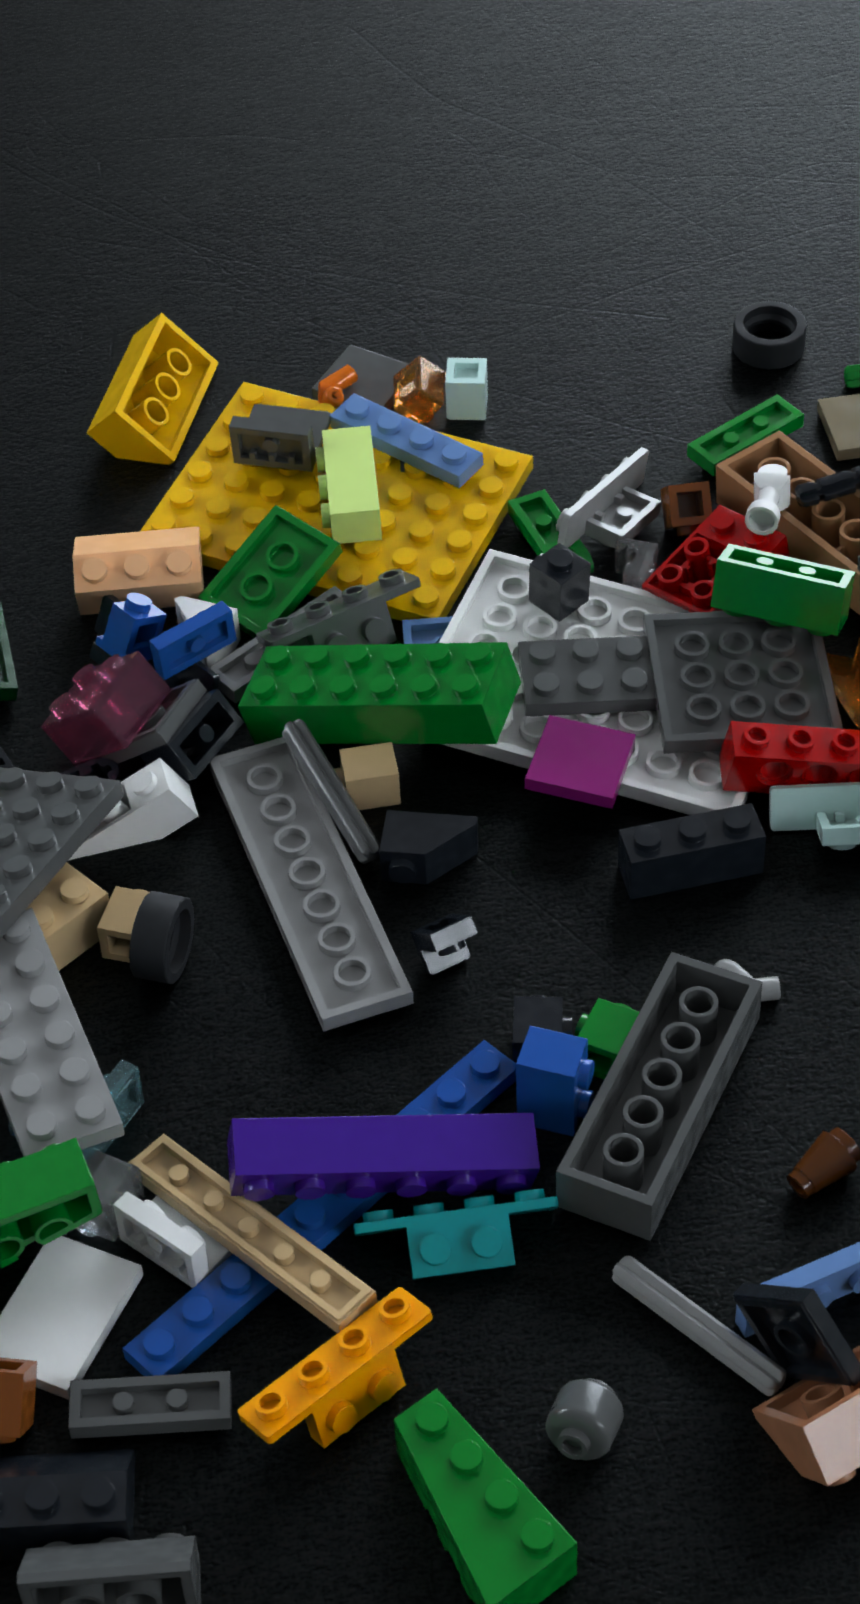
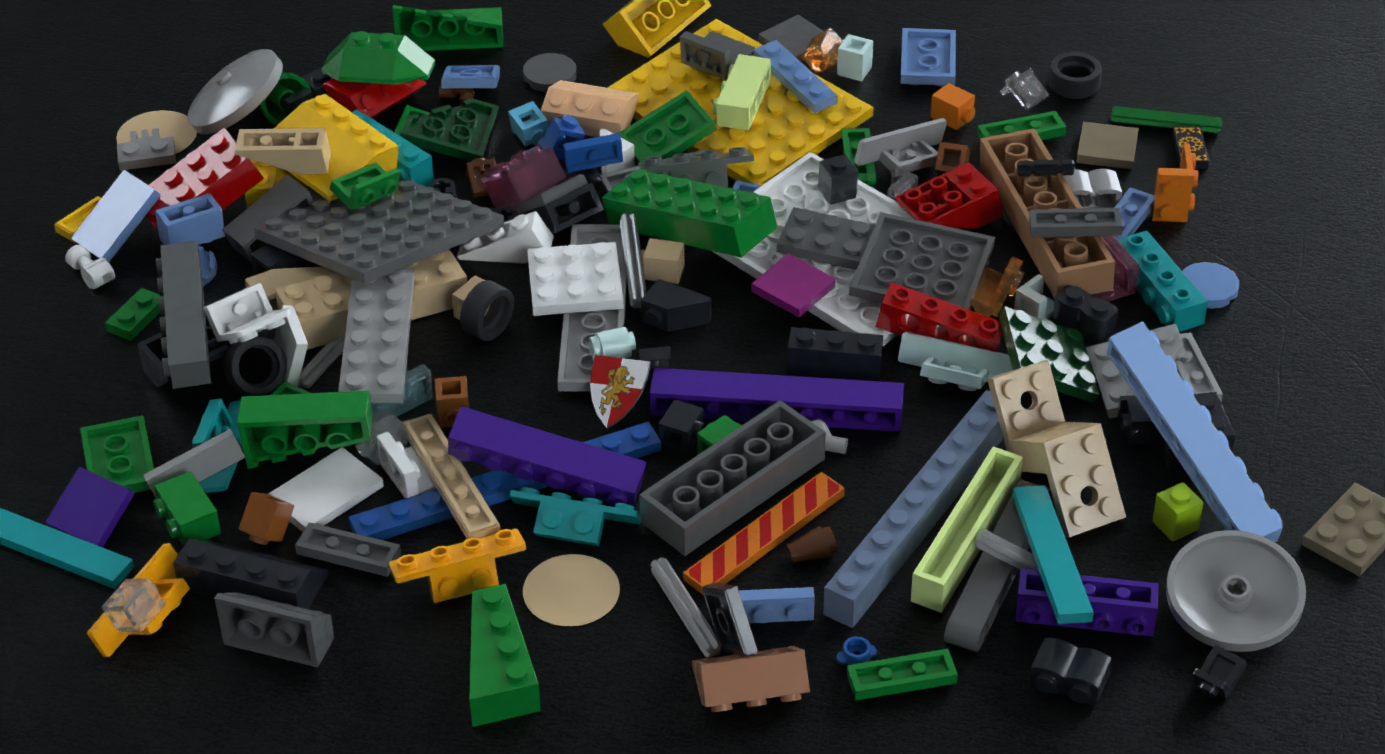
camera: 20 degrees right, 5 degrees down
orange arm [318,364,358,408] -> none
blue brick [516,1025,595,1137] -> none
dark grey head [545,1378,624,1461] -> none
green brick [710,543,855,636] -> none
white leg [745,464,790,535] -> none
none -> dark orange brick [435,376,469,427]
none -> reddish brown bracket [465,158,502,198]
none -> medium azure brick [508,101,549,146]
none -> dark grey tile [523,53,576,92]
none -> tan sticker [523,554,620,626]
none -> white plate [527,242,624,316]
none -> light aqua brick [589,327,636,361]
none -> shield [590,355,651,429]
none -> dark purple brick [650,368,904,432]
none -> orange tile [683,472,845,595]
none -> medium blue plate [900,28,956,87]
none -> orange brick [930,83,975,130]
none -> clear bracket [1000,69,1050,111]

